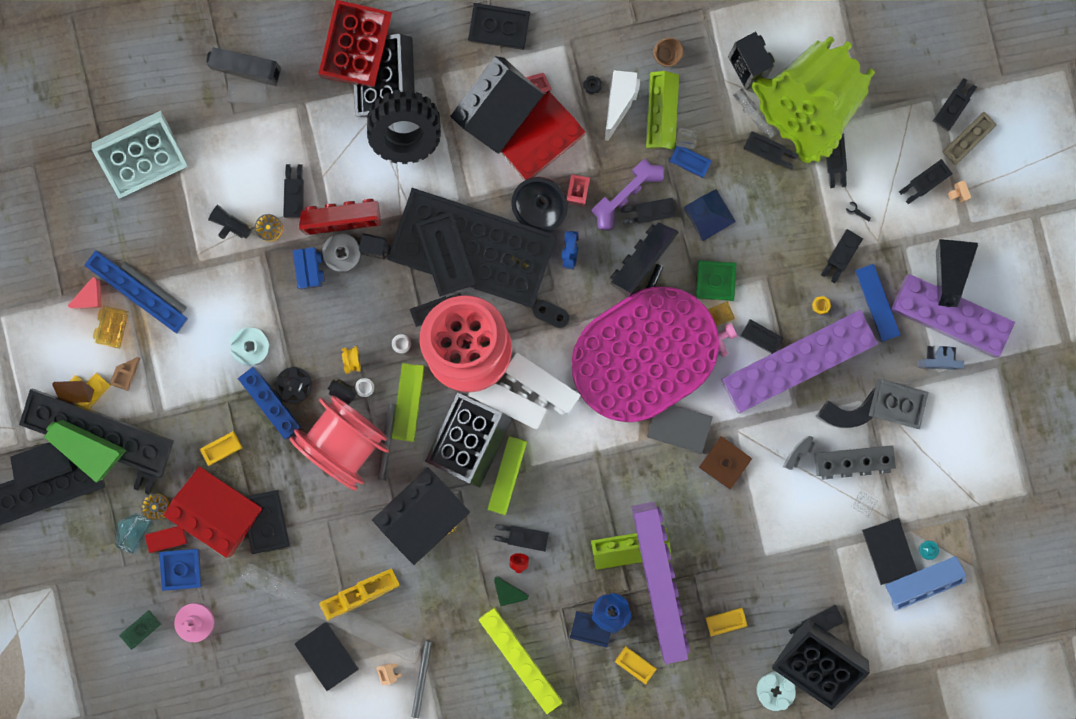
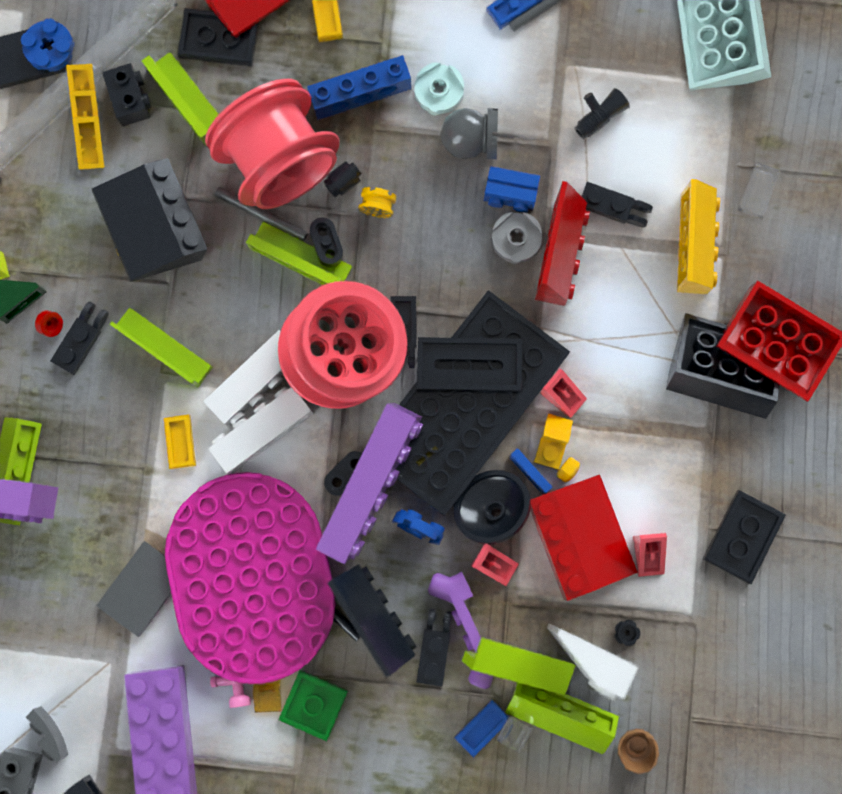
camera: 110 degrees right, 5 degrees down
black slope [206,47,281,86] -> none
wheel [255,214,283,242] -> none
black wheel [276,367,312,403] -> none
white plate [355,378,374,397] -> none
black brick [359,233,390,260] -> none
black tyre [367,90,441,164] -> none
white plate [392,334,411,353] -> none
black slope [425,392,513,488] -> none
black slope [450,56,545,154] -> none
dark blue slope [684,189,736,241] -> none
reddish brown plate [699,436,752,490] -> none
black plate [740,319,783,354] -> none
none -> blue plate [21,18,74,72]
none -> black brick [102,63,152,127]
none -> lime panel [142,53,219,146]
none -> yellow tile [163,414,197,470]
none -> black plate [310,217,343,268]
none -> medium lavender brick [316,403,423,564]
none -> dark grey tile [440,108,498,159]
none -> lime panel [462,638,575,695]
none -> blue tile [509,448,553,495]
none -> yellow slope [533,413,573,470]
none -> coral slope [540,369,587,418]
none -> yellow tile [556,457,580,483]
none -> yellow slope [677,179,720,294]

